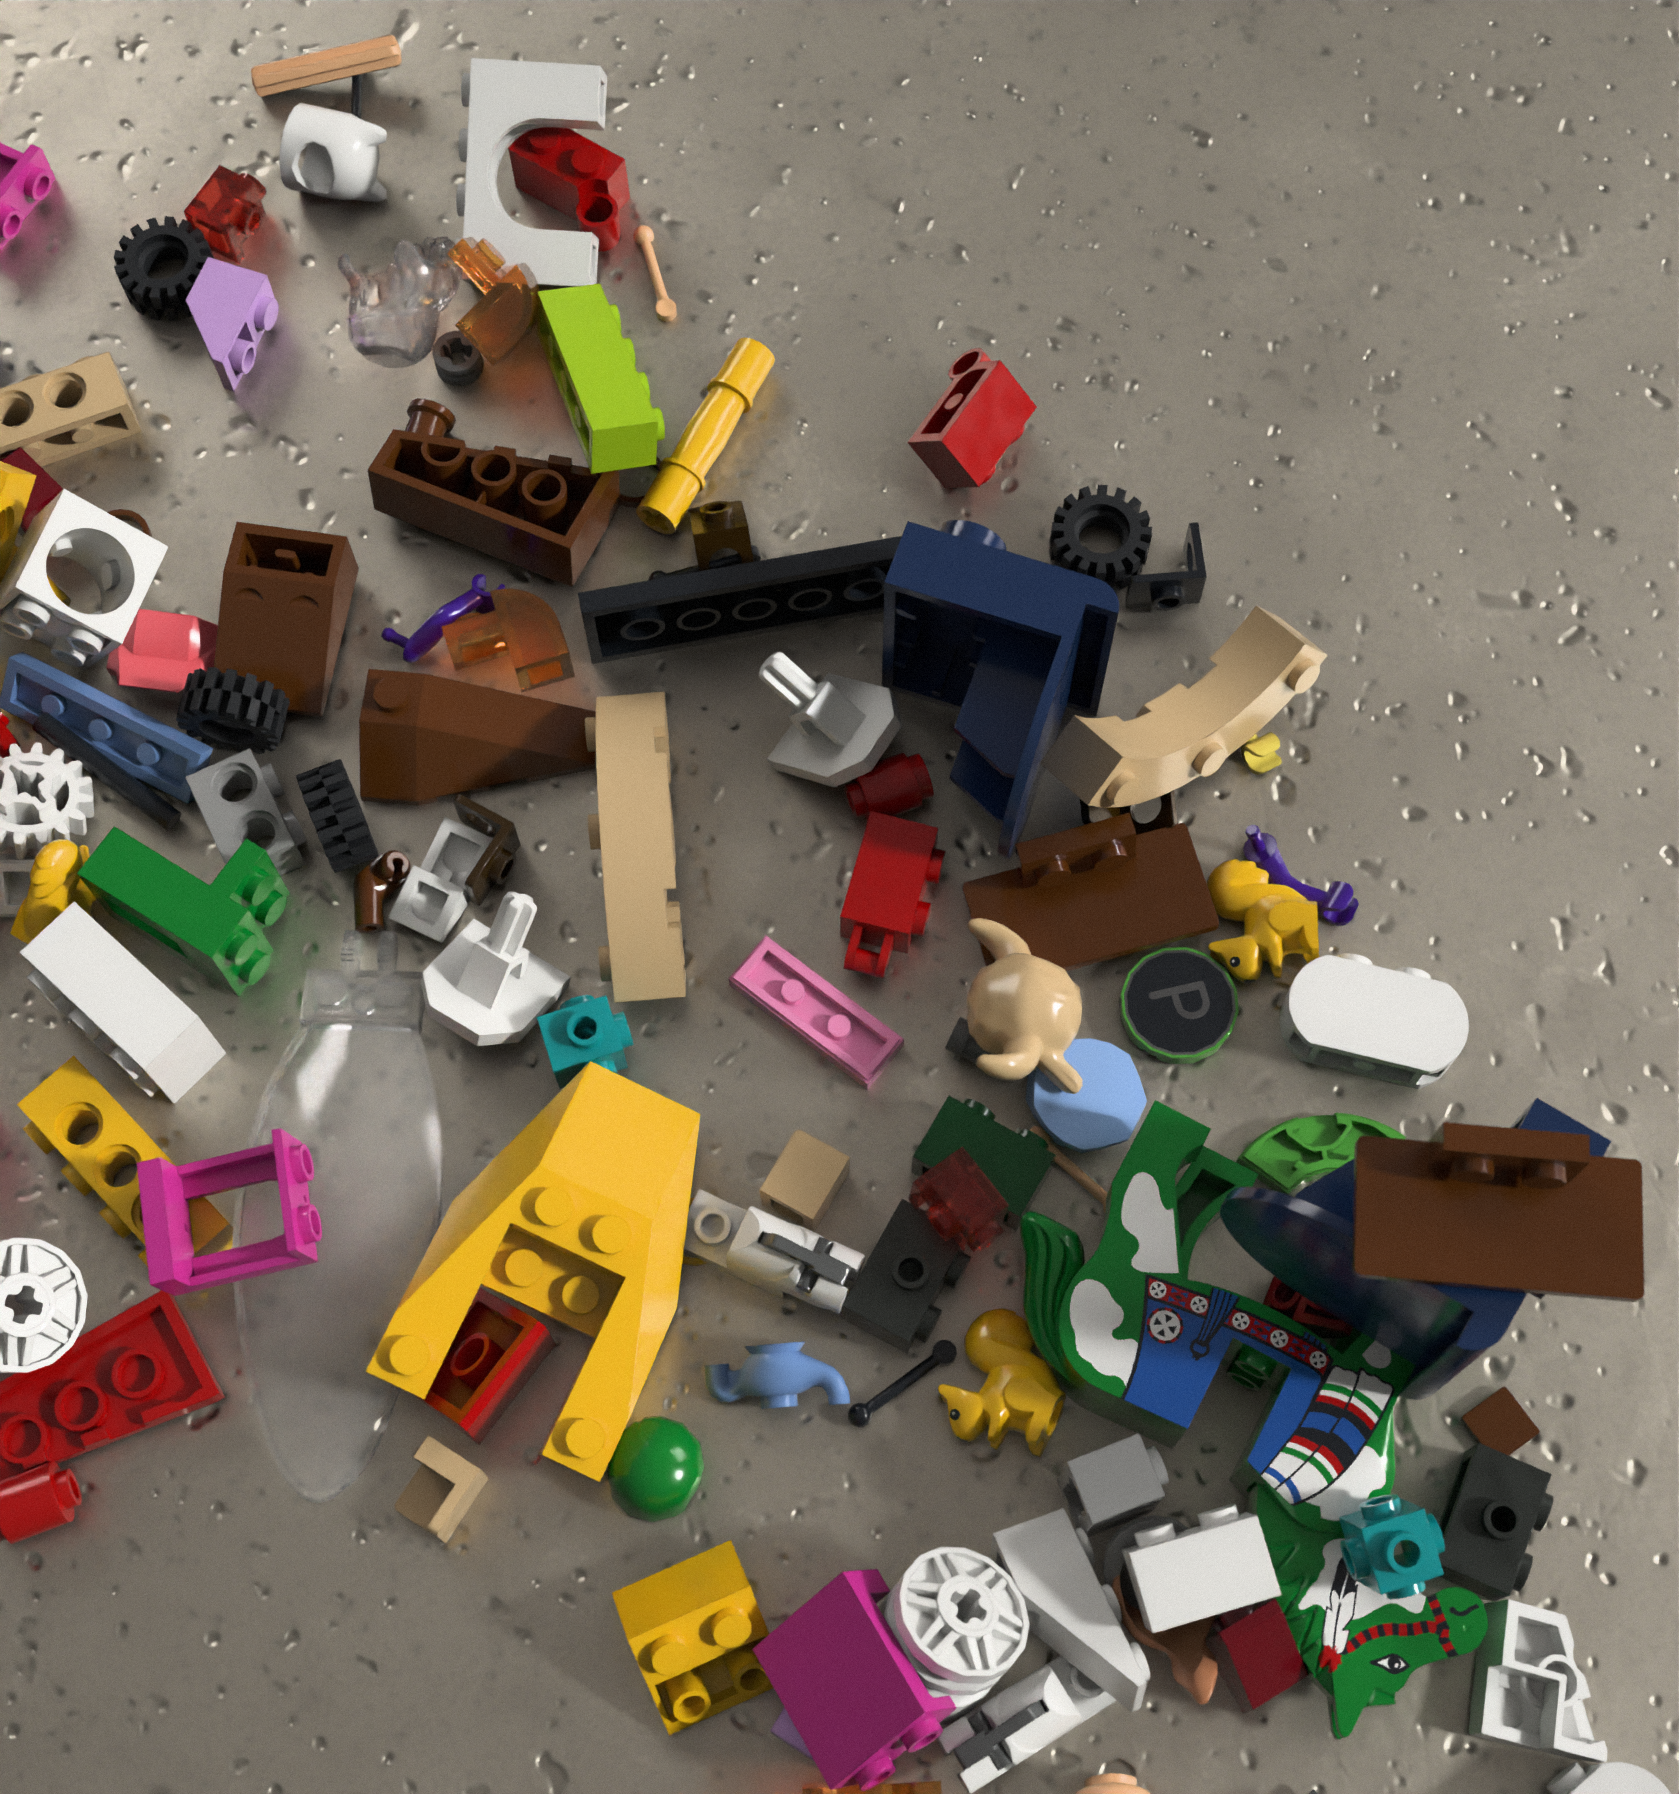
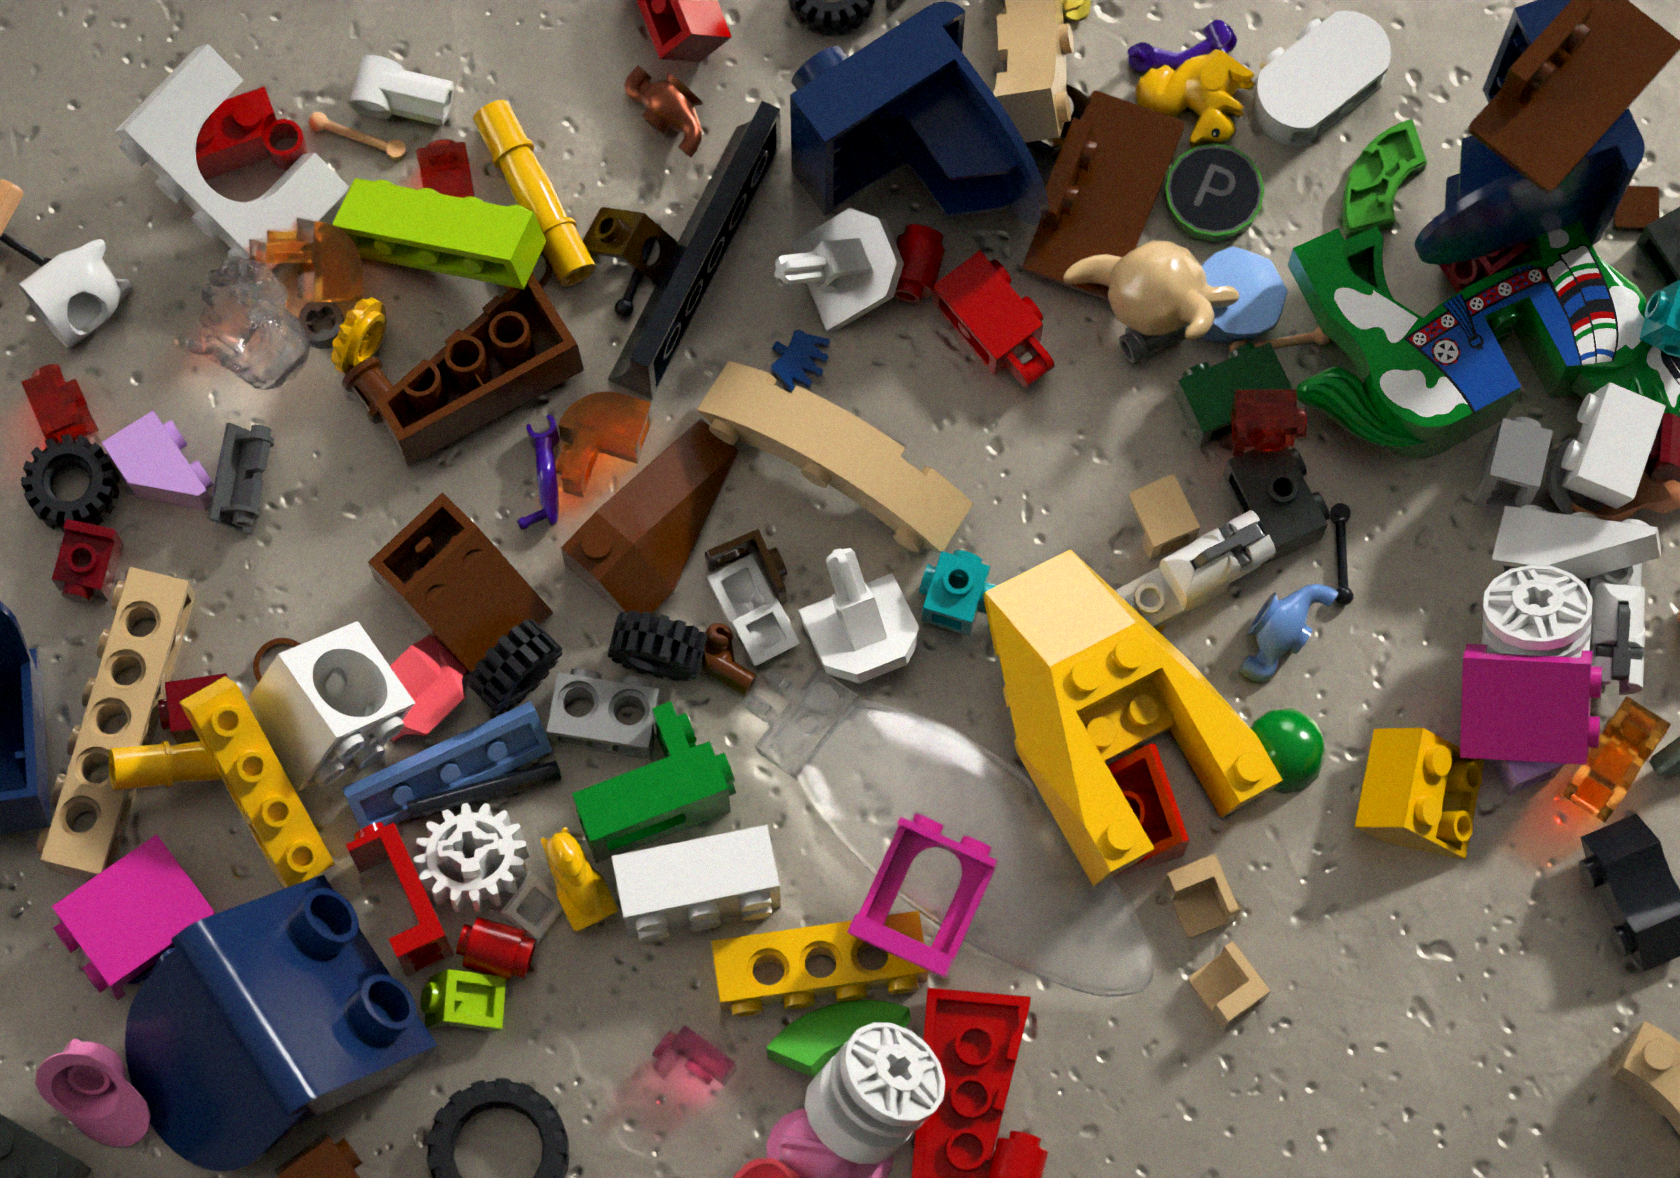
camera: 55 degrees left, 5 degrees up
bright pink tile [729,935,904,1090] -> none
yellow animal [938,1308,1066,1457] -> none
none -> dark red brick [52,519,124,603]
none -> dark grey hinge [207,422,275,534]
none -> yellow gear [331,297,387,374]
none -> white piece [348,55,454,126]
none -> clear red bracket [416,139,475,198]
none -> copper piece [624,65,703,158]
none -> bright green tile [766,1000,911,1077]
none -> blue piece [770,330,830,393]
none -> tan panel [1188,941,1270,1030]

